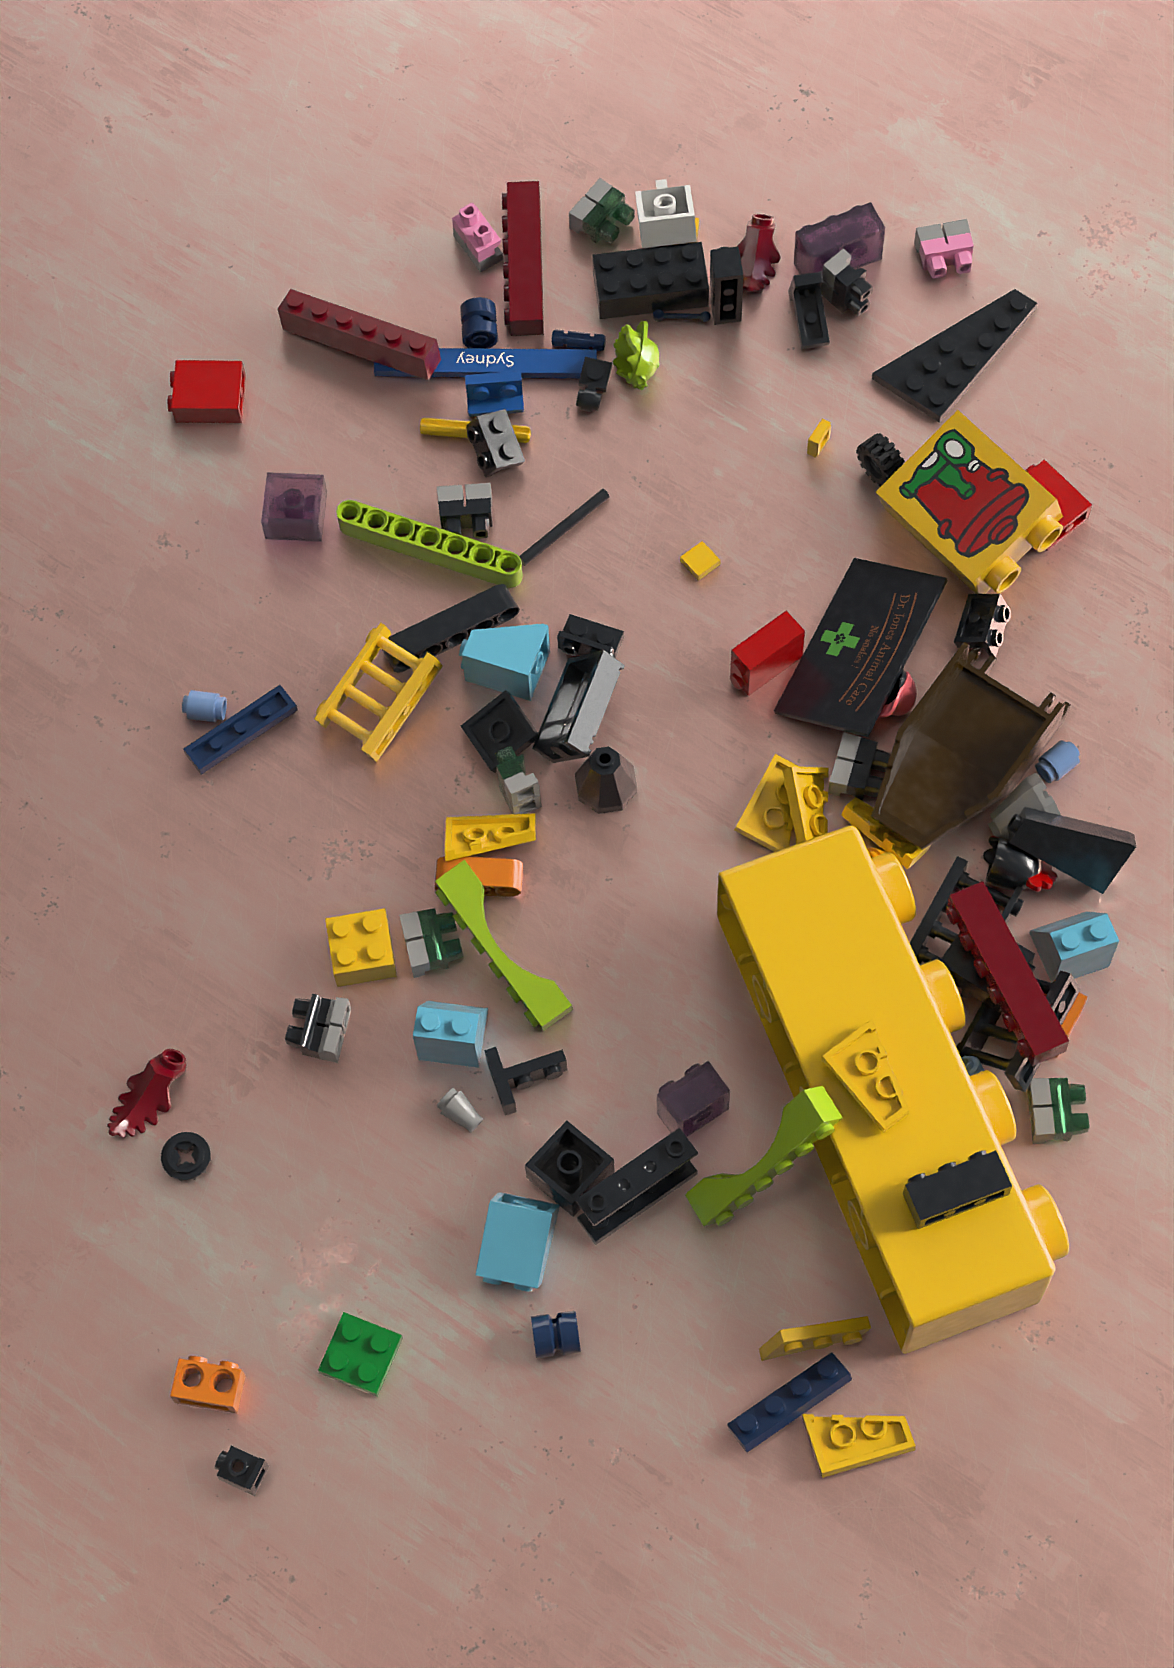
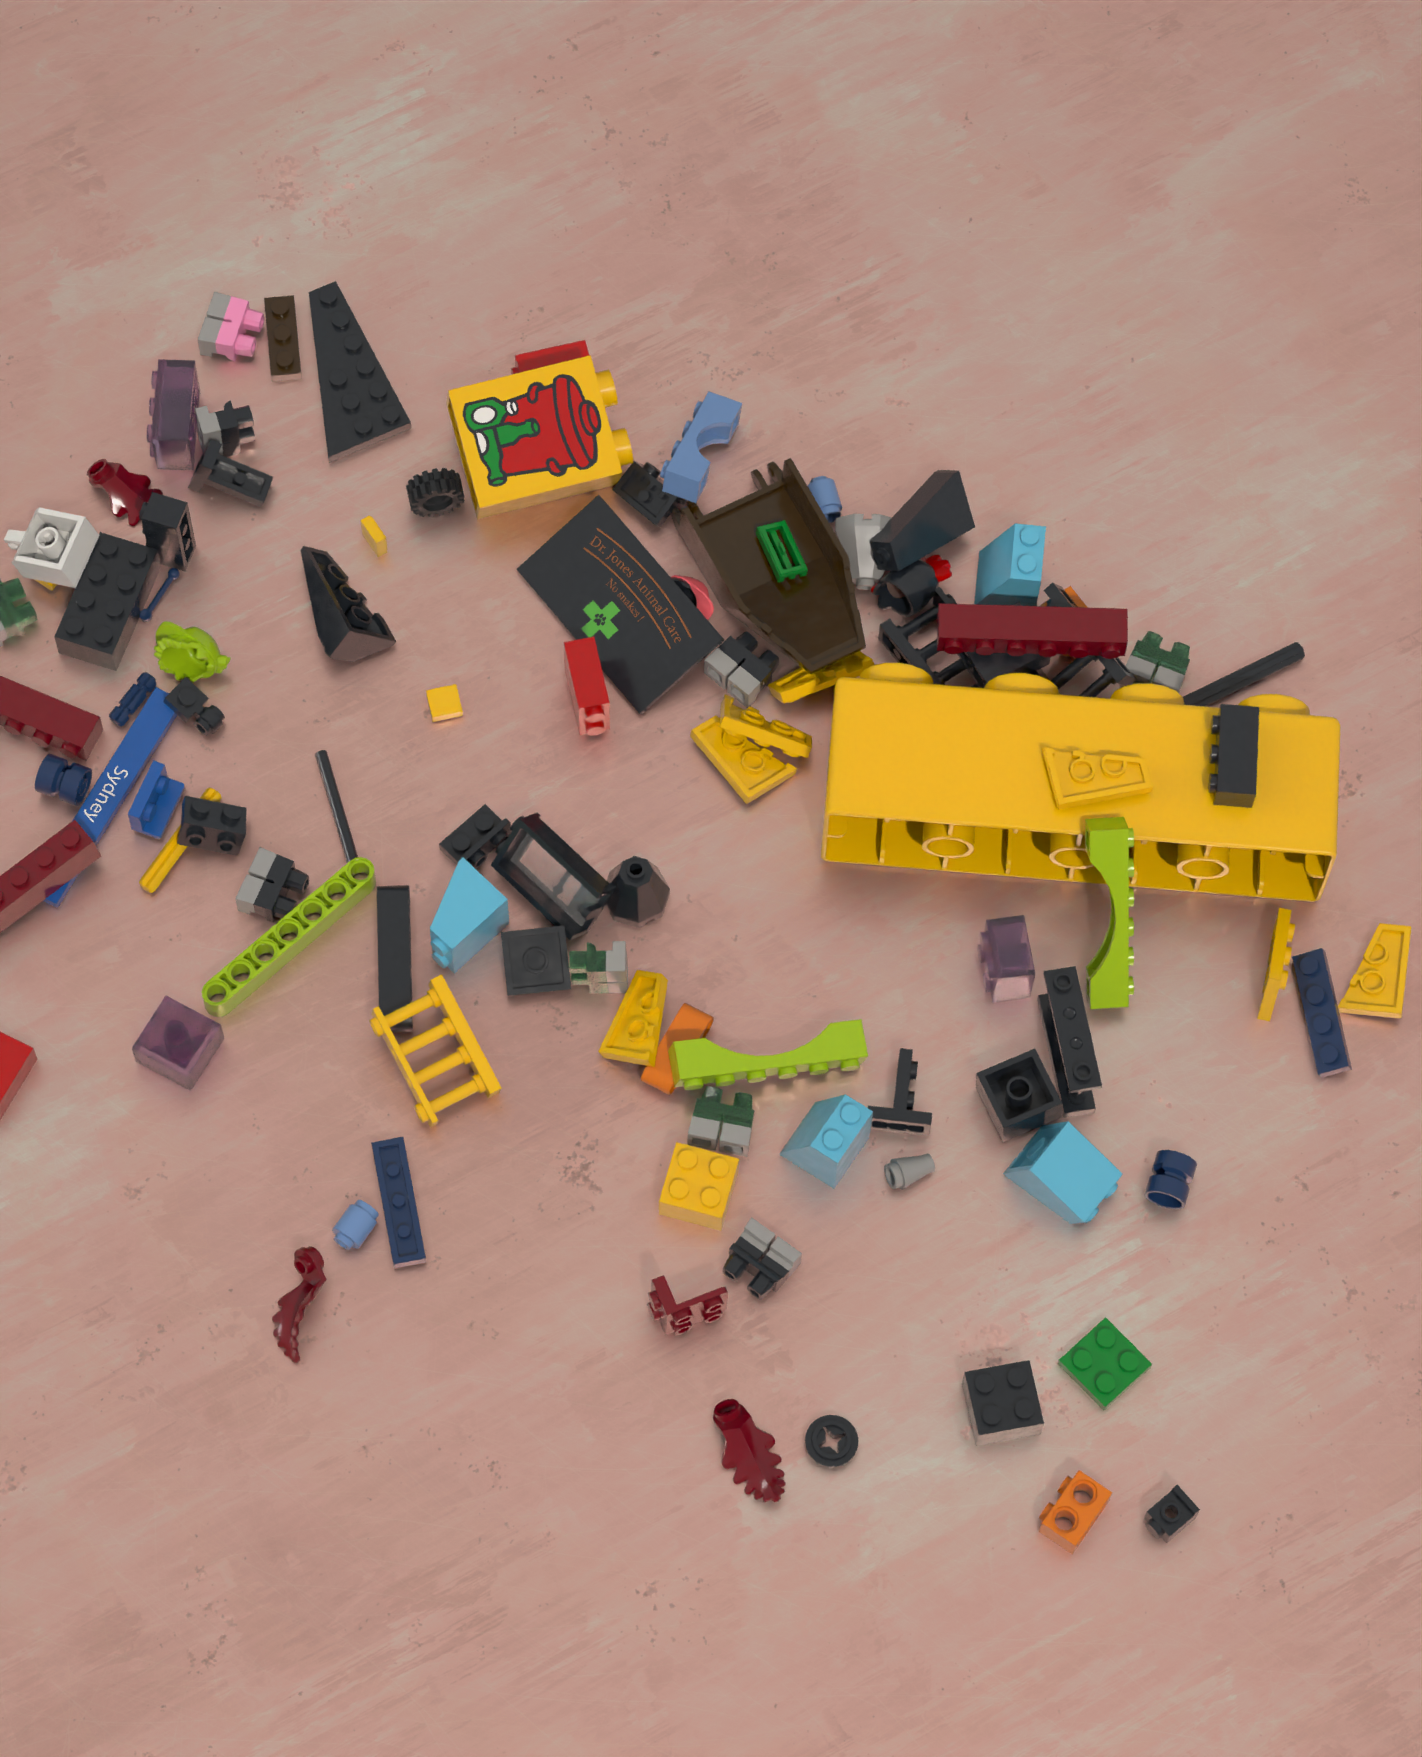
camera: 70 degrees left, 0 degrees up
none -> dark brown plate [264,295,302,382]
none -> dark red plant [272,1246,327,1363]
none -> black wedge [300,546,396,662]
none -> dark red bracket [647,1275,728,1335]
none -> medium blue arch [660,391,742,503]
none -> green tile [755,520,808,582]
none -> black brick [962,1360,1044,1446]
none -> black axle [1183,642,1305,706]

